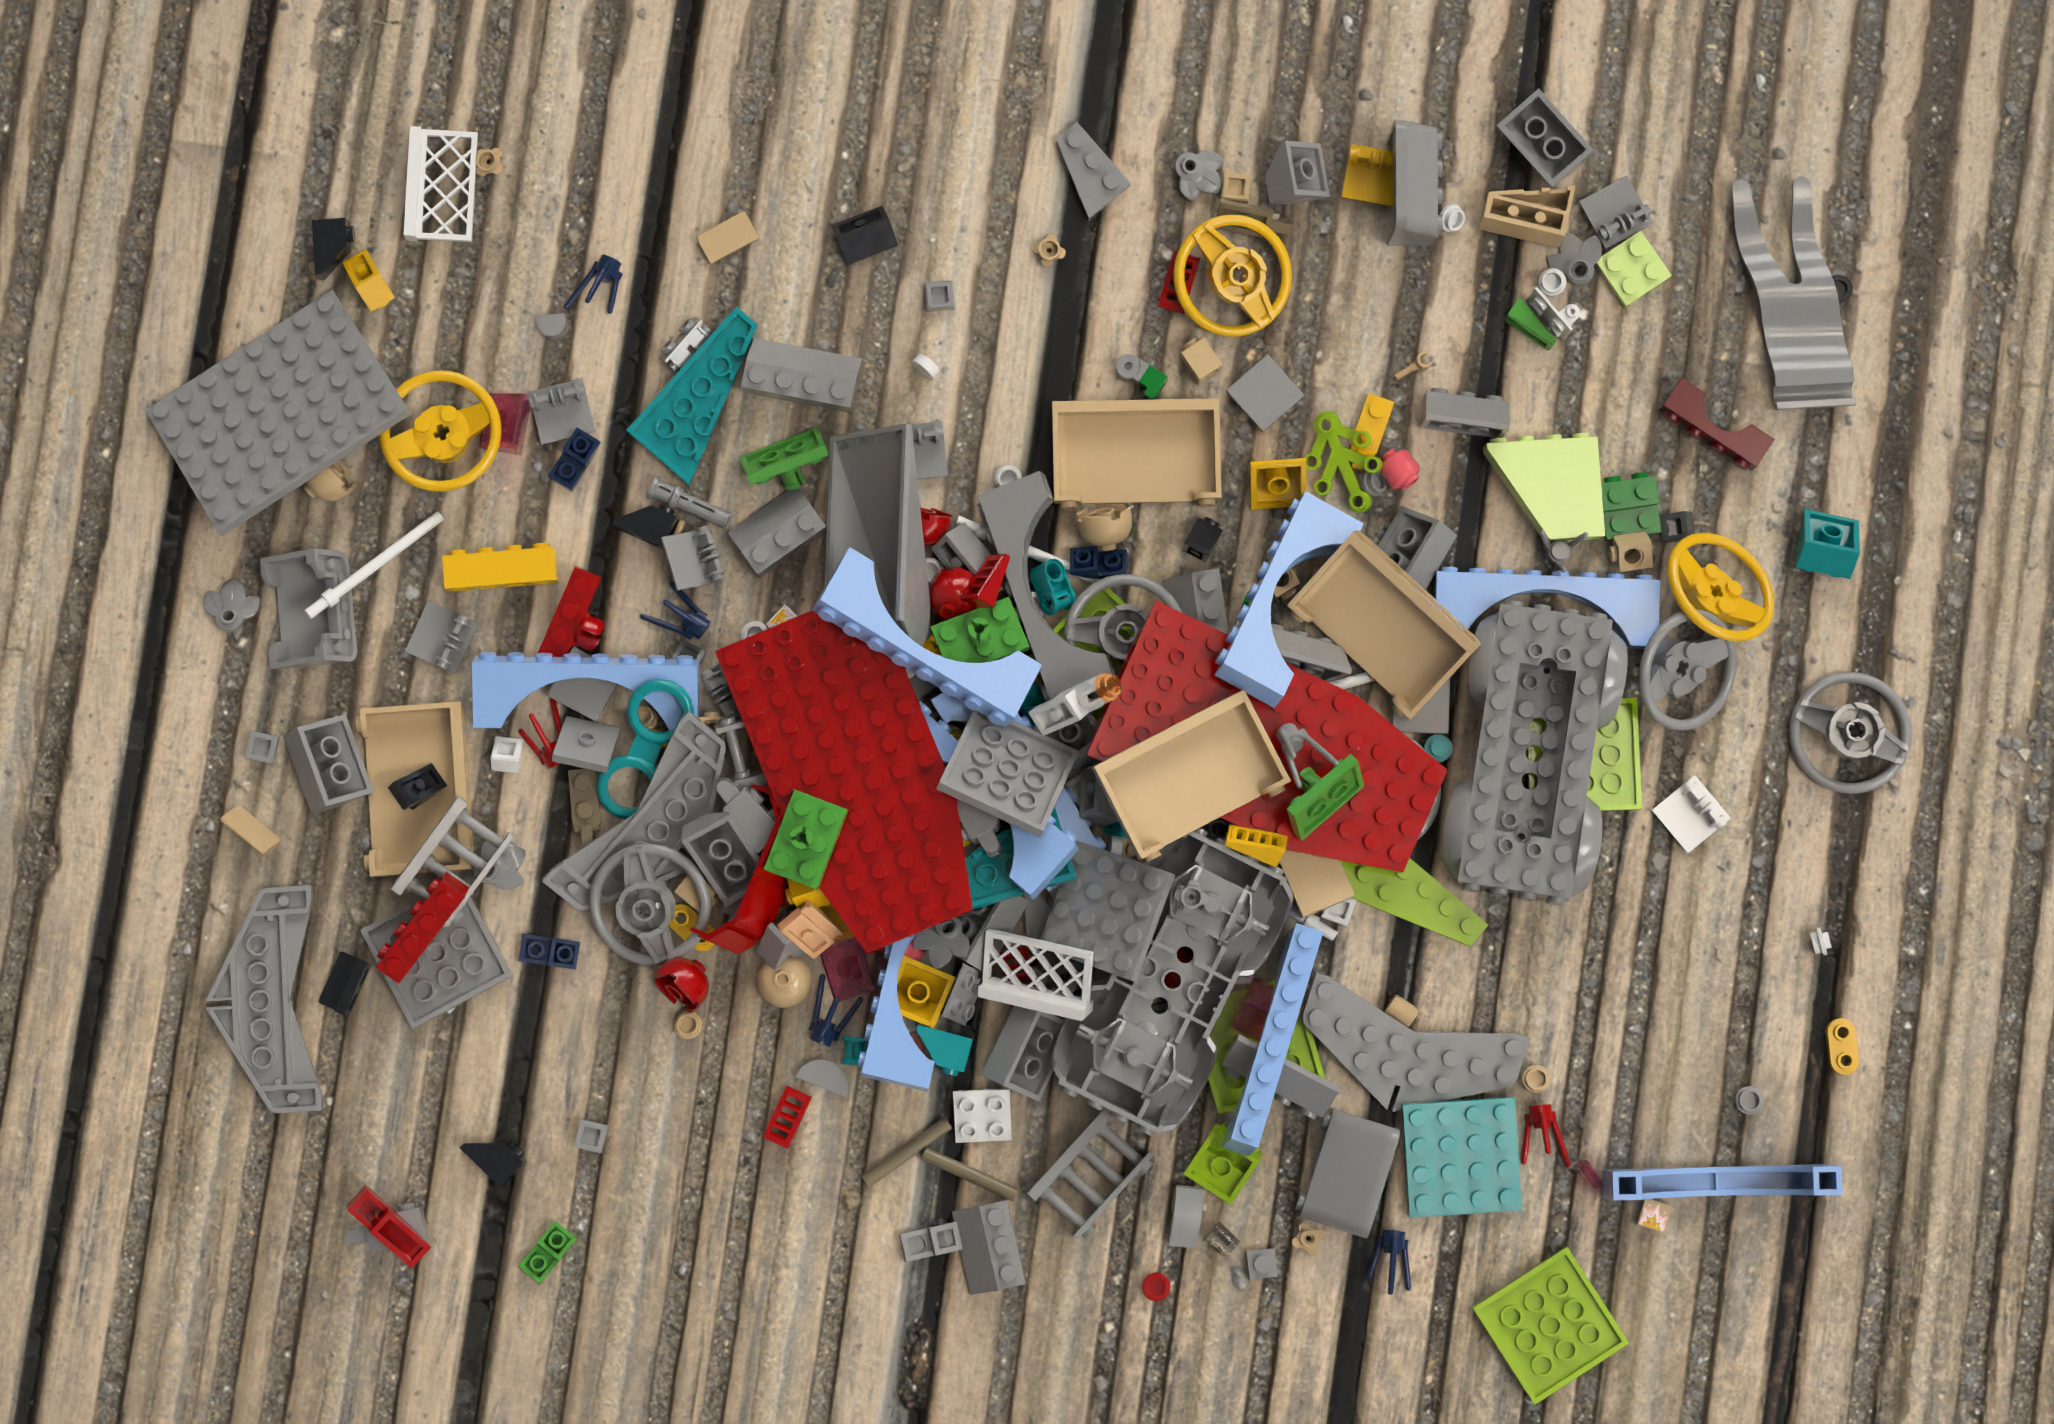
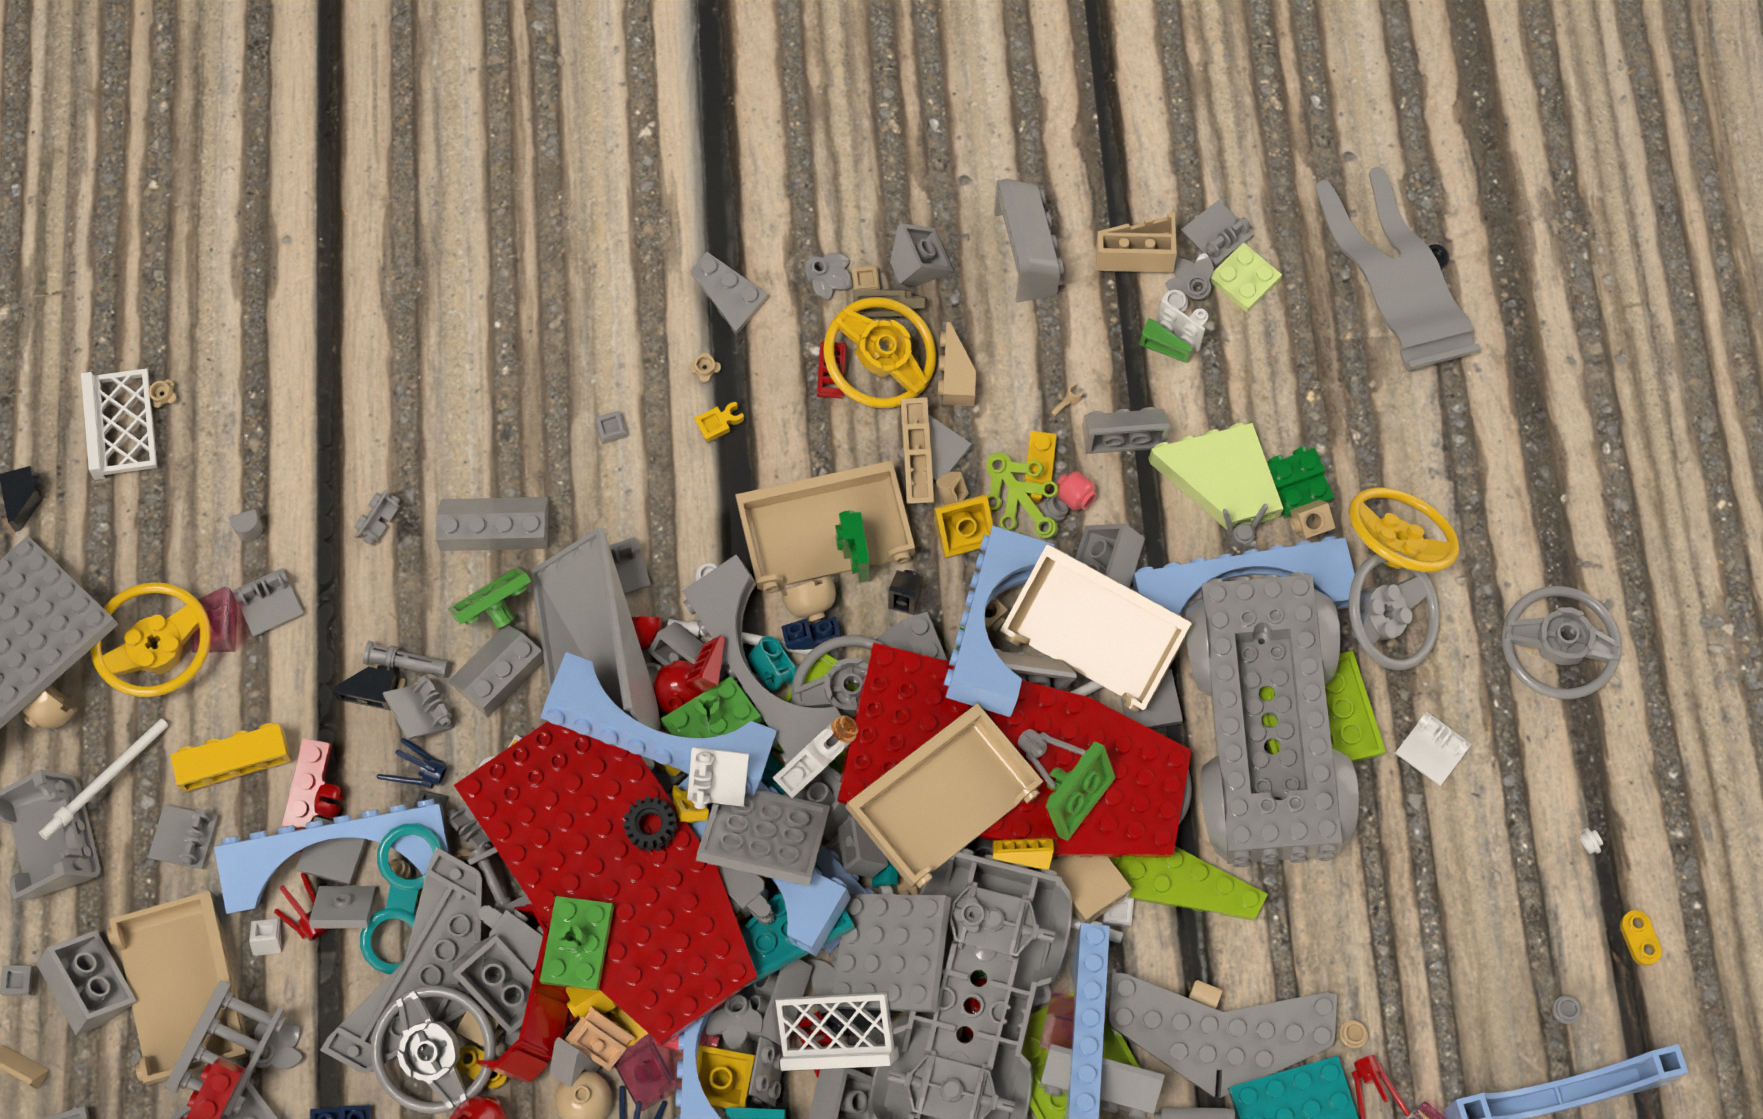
camera: 10 degrees left, 15 degrees down
yellow slope [342,249,395,312] -> none
black slope [388,763,447,811] -> none
dark blue slope [548,427,601,492] -> none
dark blue plant [564,254,623,314] -> none
dark tan hinge [568,769,602,846] -> none
teal wing [626,306,758,486] -> none
tan slope [696,211,759,264] -> none
black panel [831,206,898,265] -> none
white tile [912,354,939,380] -> none
leg [1116,354,1168,400] -> none
tan brick [1180,338,1223,385] -> none
yellow hinge [1342,144,1393,207] -> none
teal plate [1424,734,1452,762] -> none
white plate [1440,204,1465,232] -> none
light grey slope [1497,88,1594,188] -> none
dark red arch [1659,378,1775,471] -> none
dark grey slope [1659,511,1695,543] -> none
teal slope [1795,509,1860,579] -> none
none -> black tyre [623,796,678,852]
none -> yellow plate [672,785,709,823]
none -> white hinge [687,747,749,809]
none -> yellow plate [694,402,744,443]
none -> green plate [835,510,870,582]
none -> tan slope [901,398,934,504]
none -> tan brick [936,472,969,505]
none -> tan slope [938,322,976,406]

